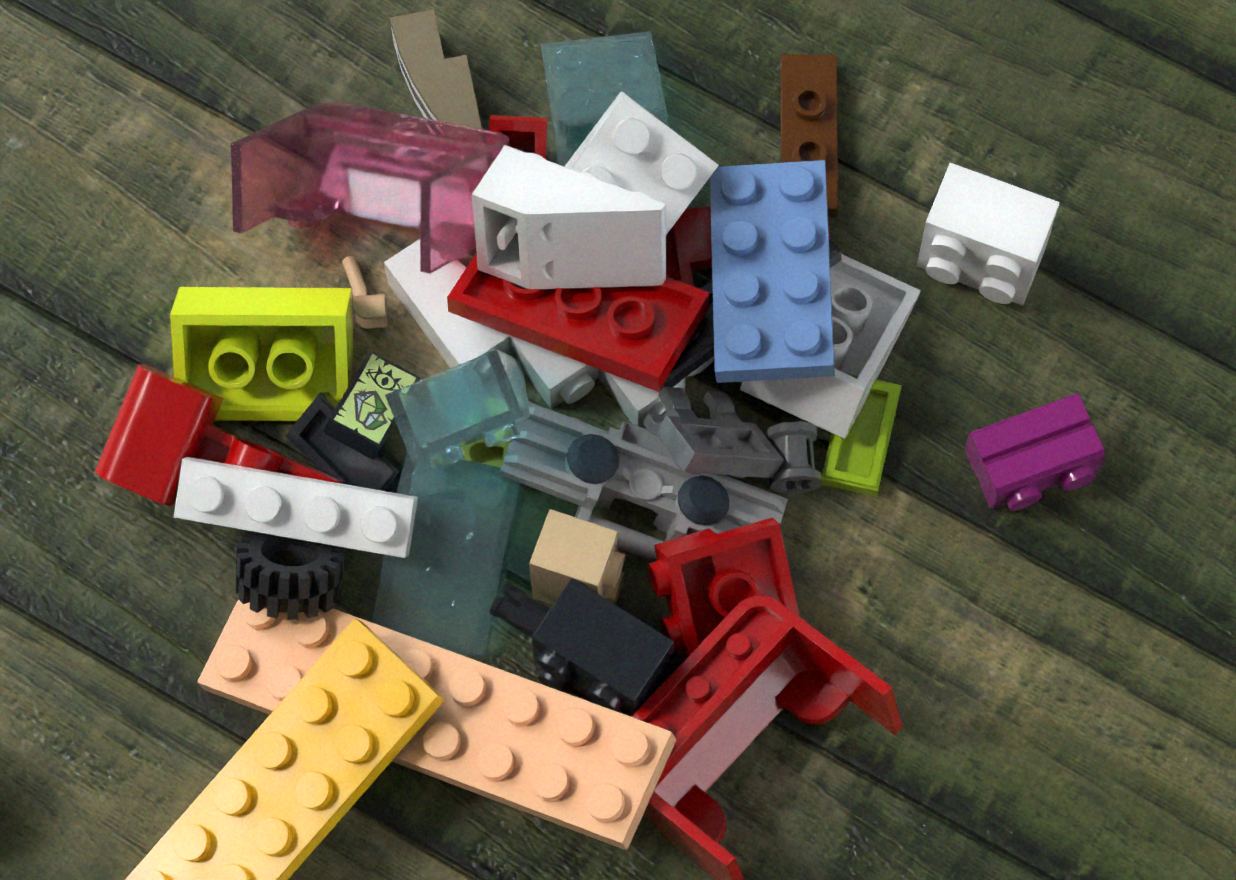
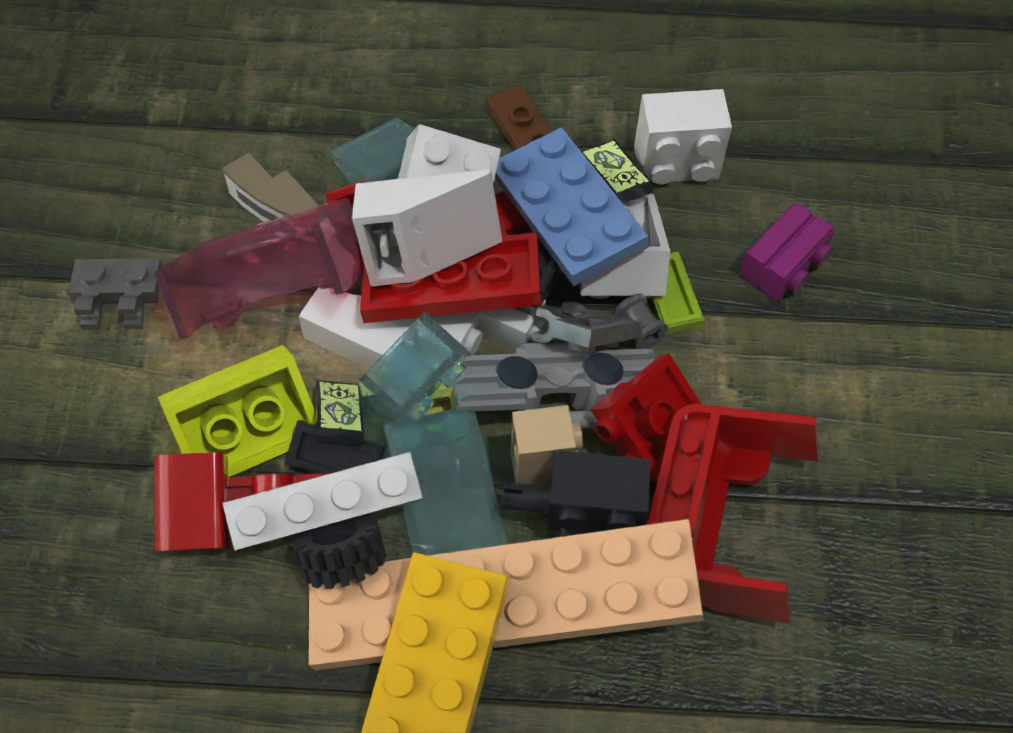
camera: 30 degrees left, 10 degrees down
tan hand [342,256,388,329] -> none
none -> flat silver plate [69,258,163,329]
none -> tile [581,139,653,204]

